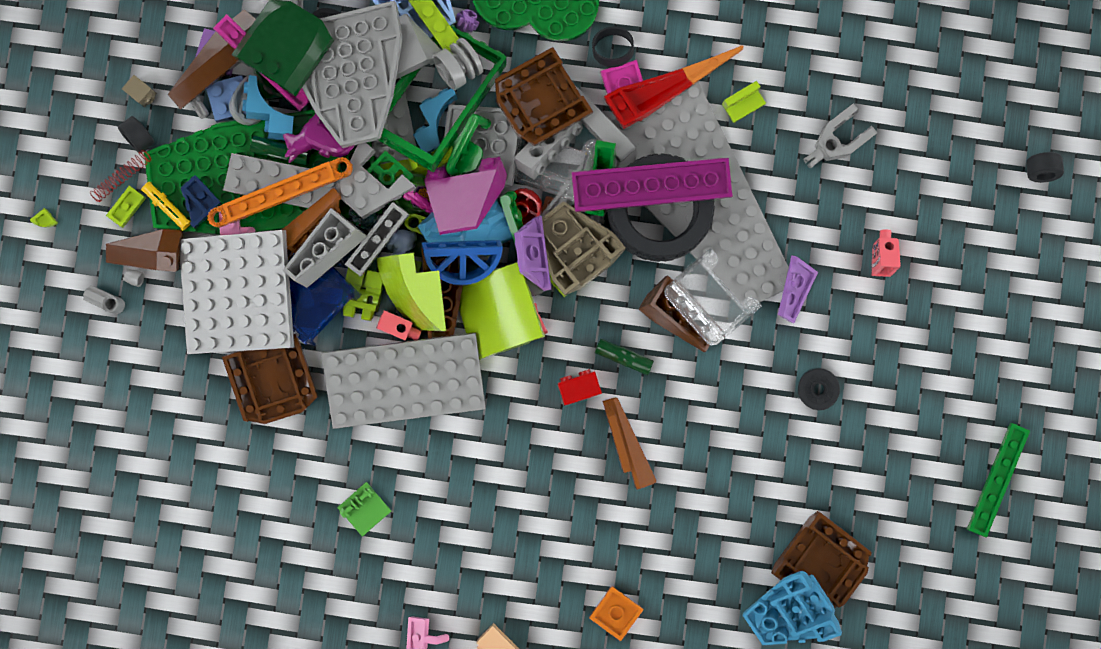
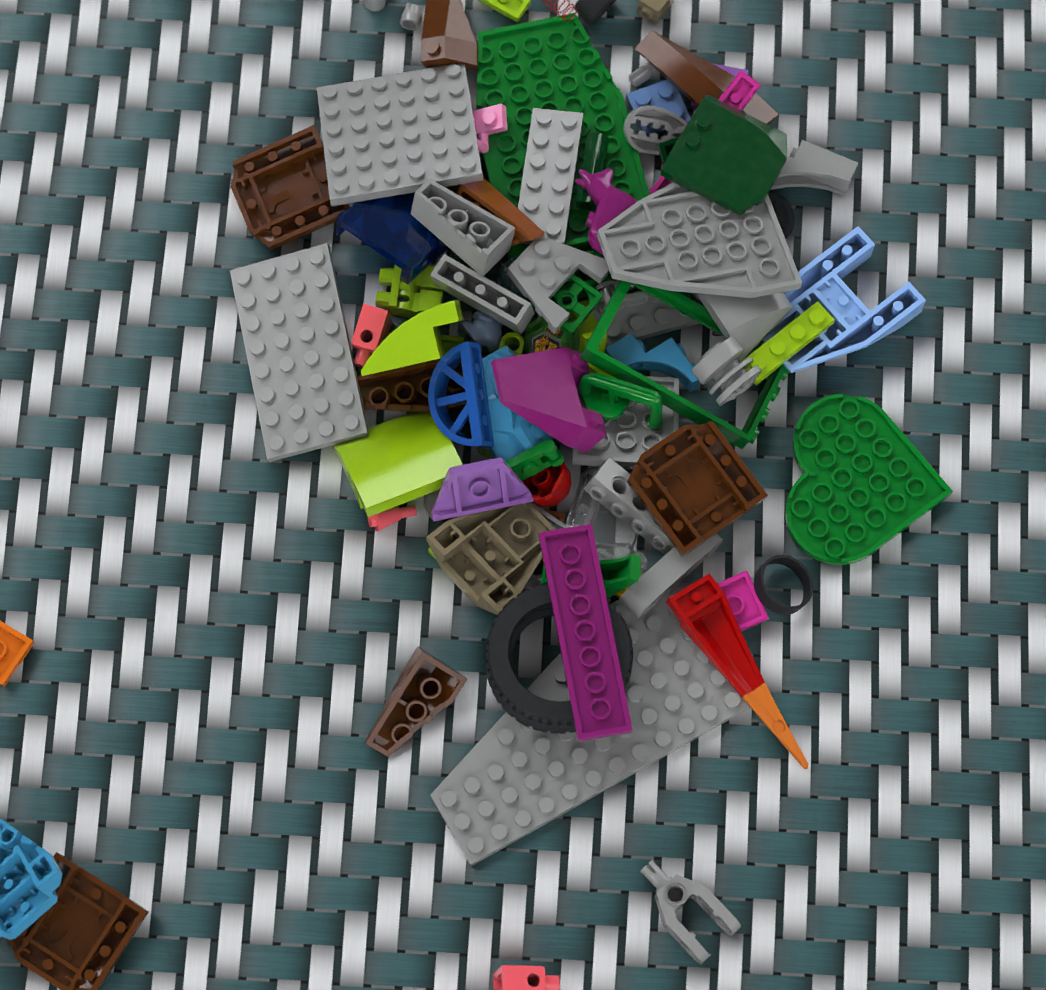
camera: 85 degrees right, 15 degrees down
yellow pin [141,182,191,231] -> none
dark blue wing [181,175,223,229] -> none
orange plate [207,157,353,228] -> none
dark azure arch [242,75,293,140] -> none
bright green hinge [337,482,391,537] -> none
dark pink axle [402,191,433,214] -> none
medium lavender gear [455,9,479,33] -> none
red brick [557,369,602,406] -> none
dark green axle [595,339,654,375] -> none
dark orange wedge [602,397,656,490] -> none
clear windscreen [665,248,762,345] -> none
lime panel [722,81,766,123] -> none
medium lavender wing [778,256,818,323] -> none
black wheel [798,368,840,410] -> none

